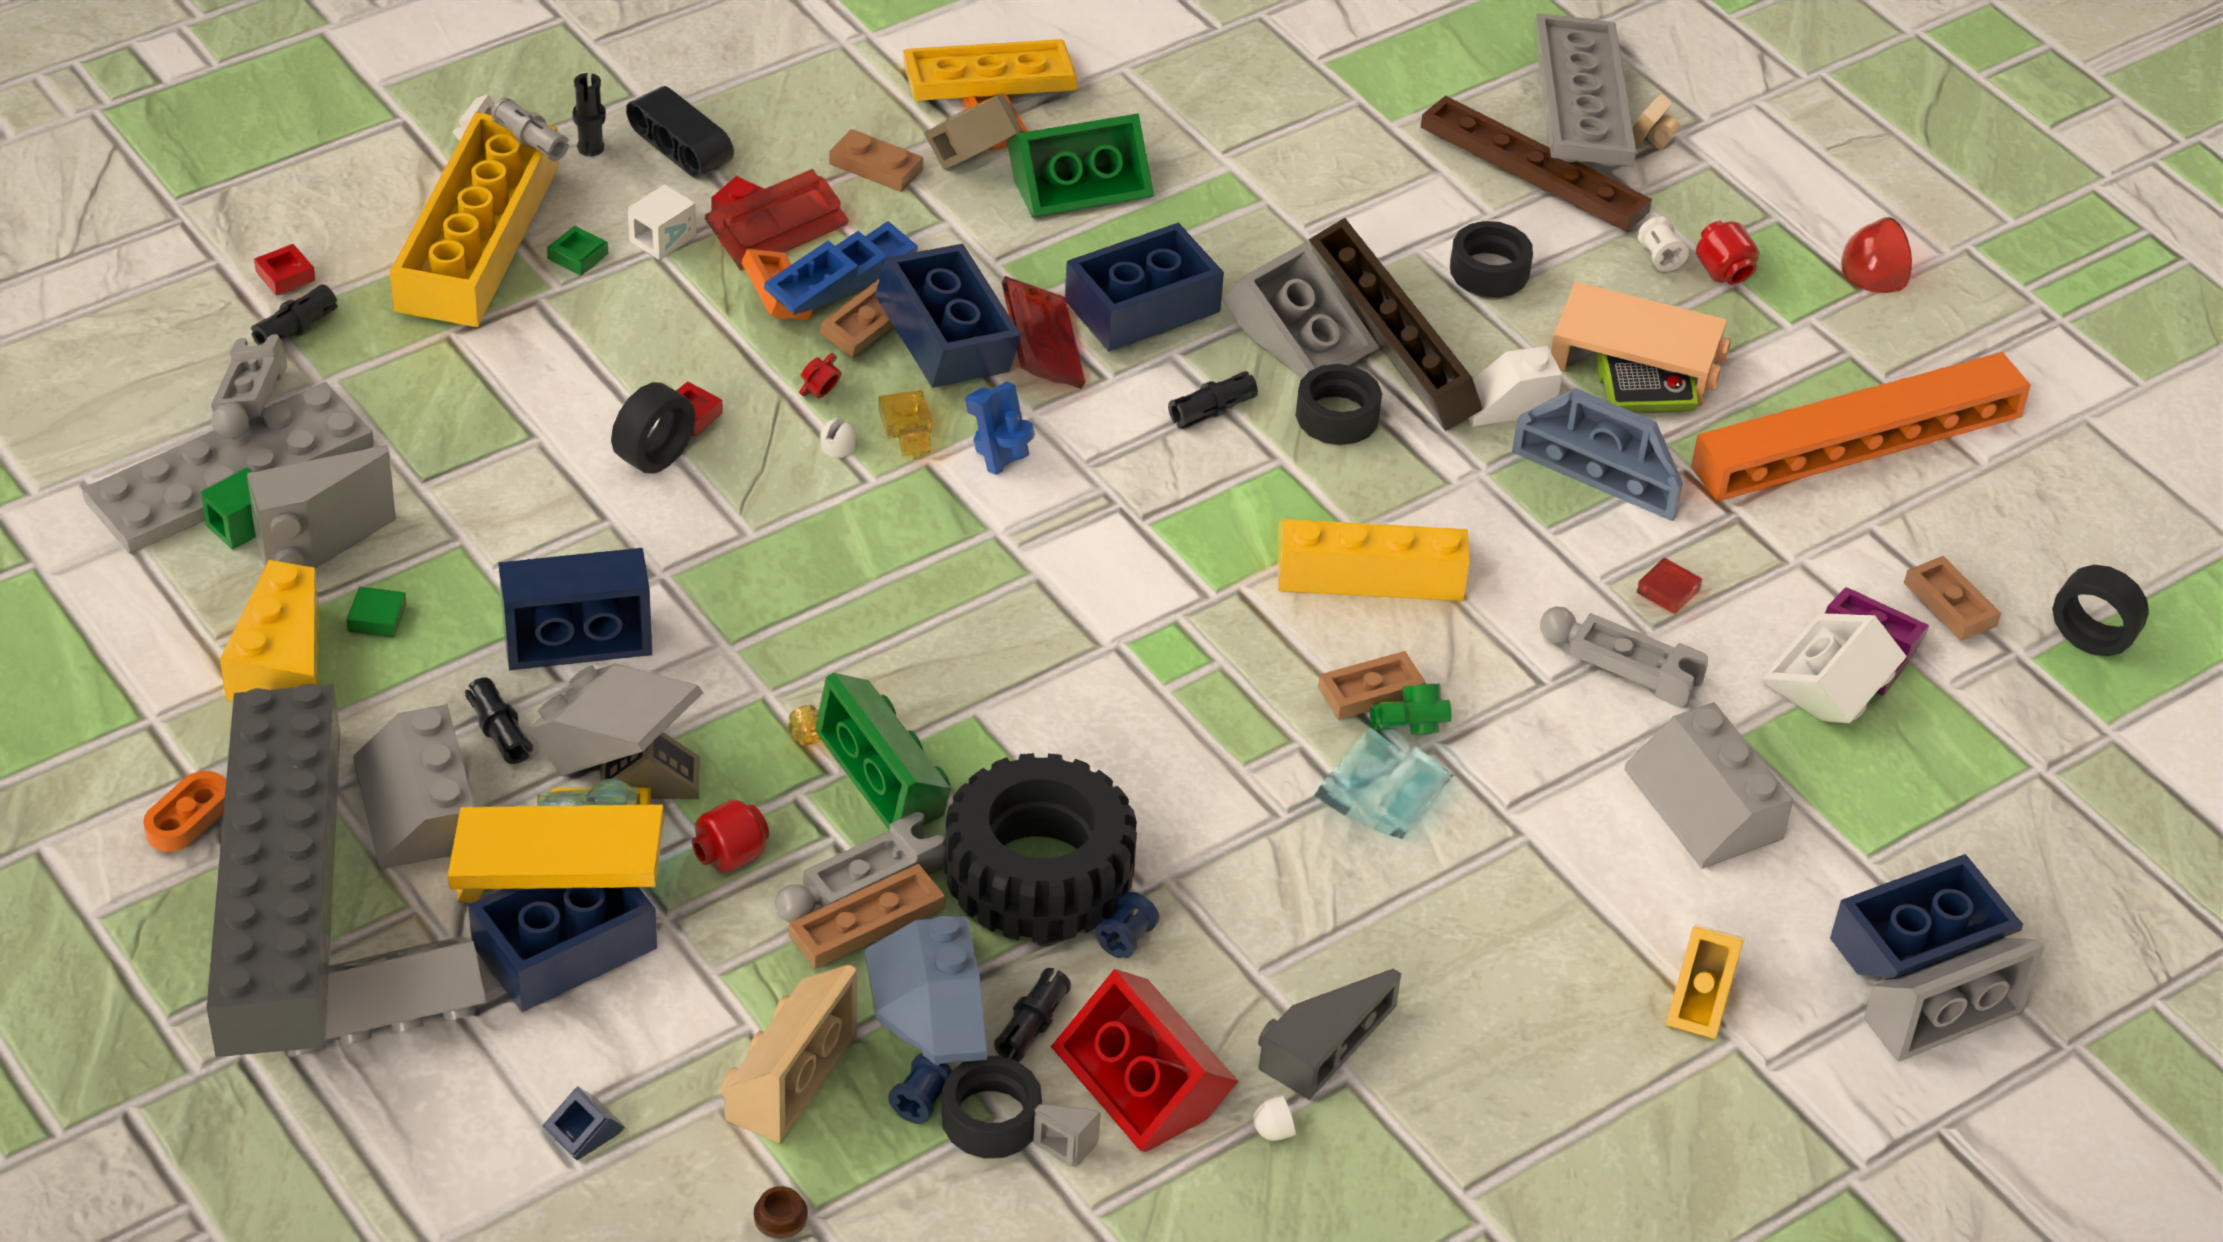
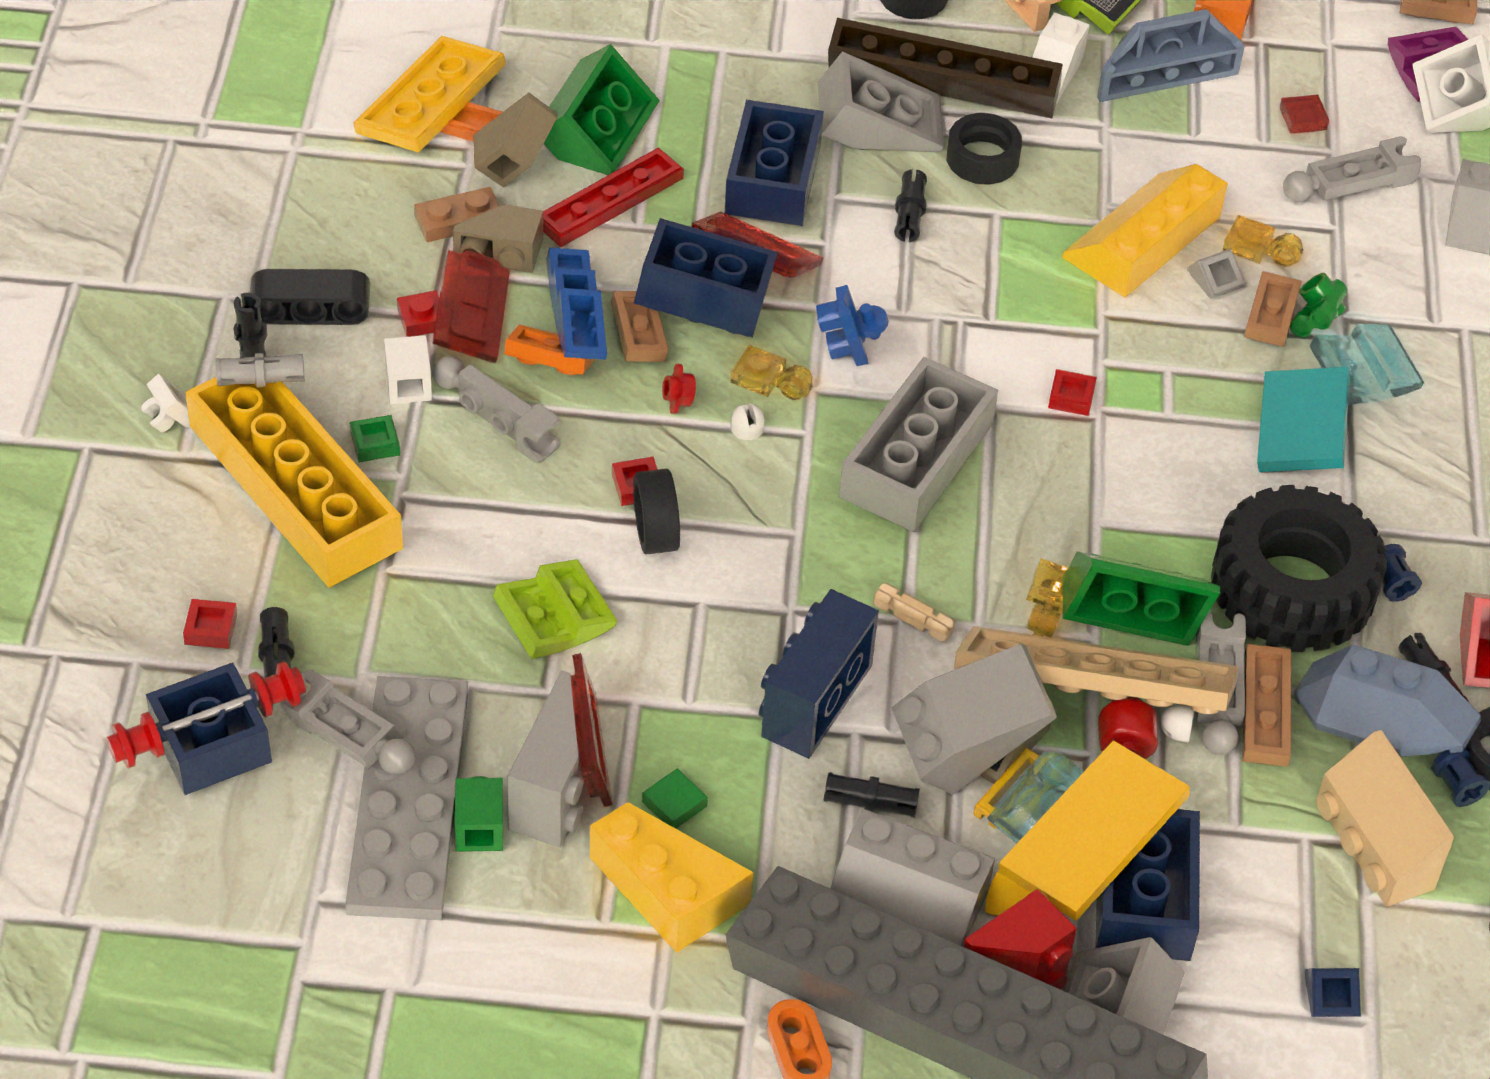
camera: 50 degrees left, 5 degrees up
none -> dark blue brick [106,661,306,795]
none -> light grey plate [433,356,561,463]
none -> dark tan slope [453,204,543,273]
none -> lime slope [493,559,617,659]
none -> red tile [543,147,684,247]
none -> clear red piece [570,653,613,807]
none -> light grey brick [839,357,998,532]
none -> tan axle [873,583,956,642]
none -> tan plate [954,626,1239,714]
none -> red slope [963,889,1077,990]
none -> red tile [1048,369,1097,416]
none -> white hinge [1161,705,1194,743]
none -> light grey slope [1187,249,1246,299]
none -> clear yellow plate [1222,215,1303,267]
none -> teal tile [1257,367,1350,472]

